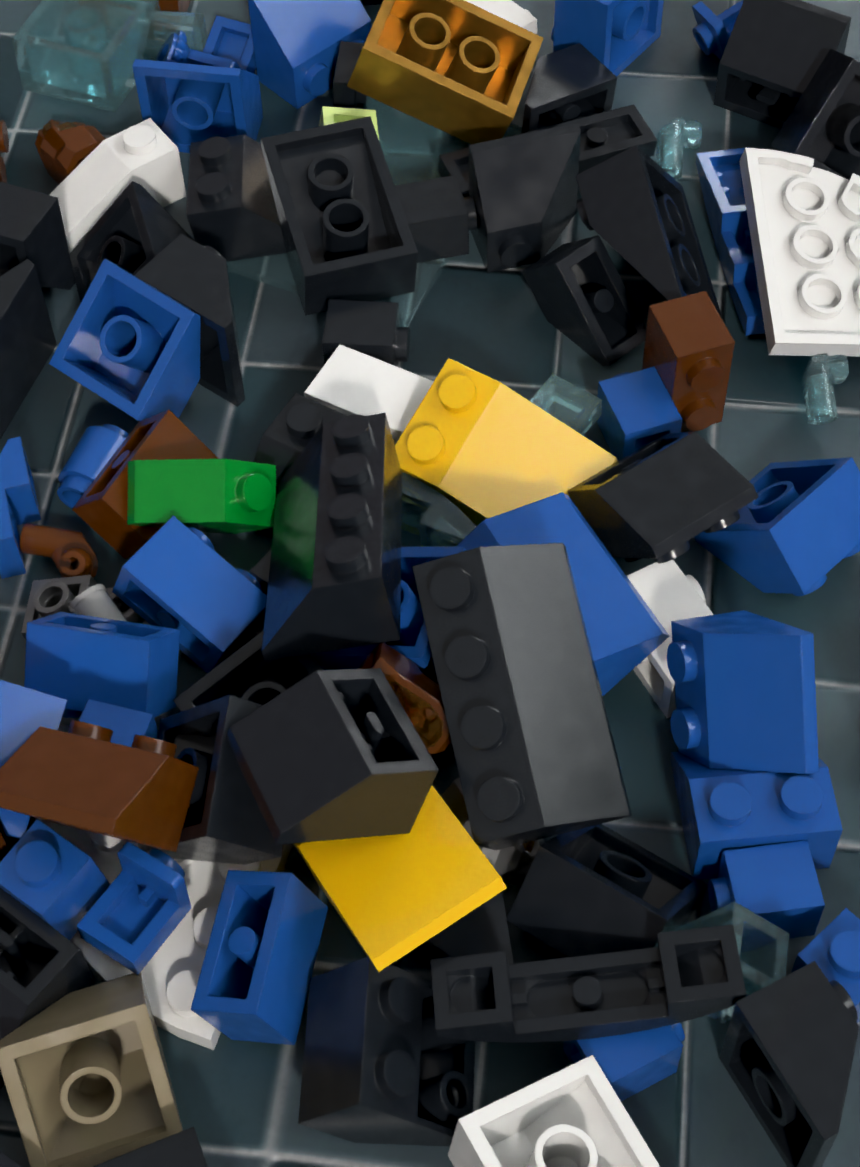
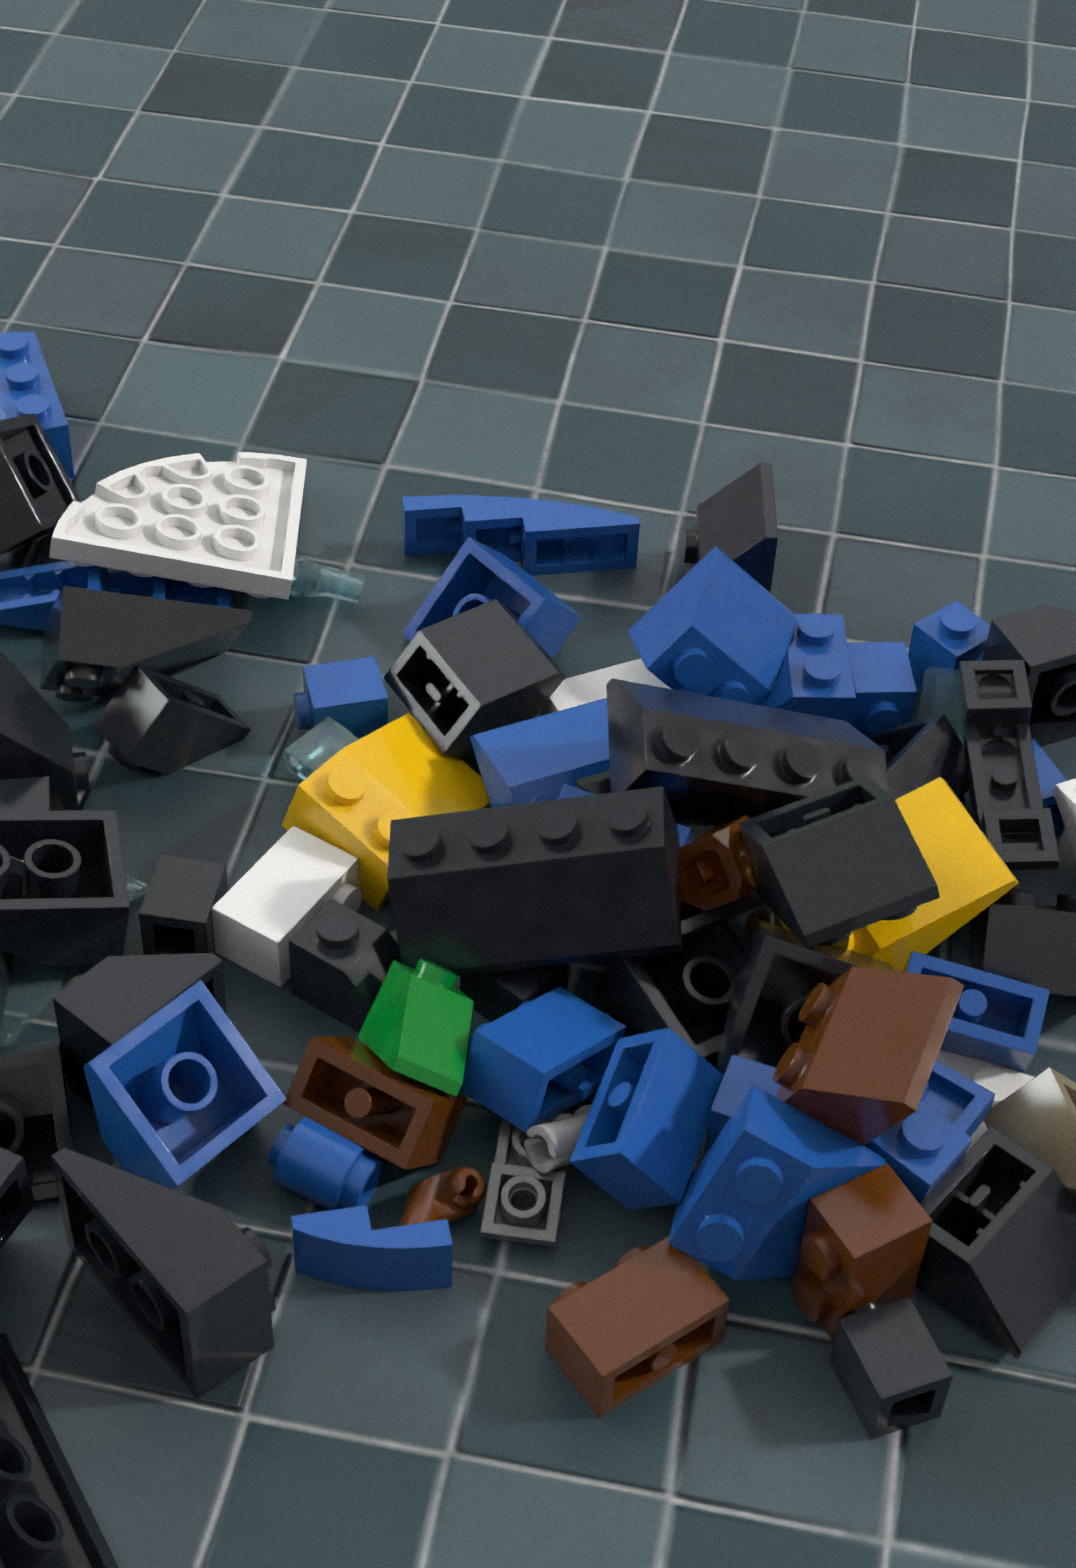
camera: 90 degrees left, 10 degrees down
reddish brown brick [642,291,735,432] -> none

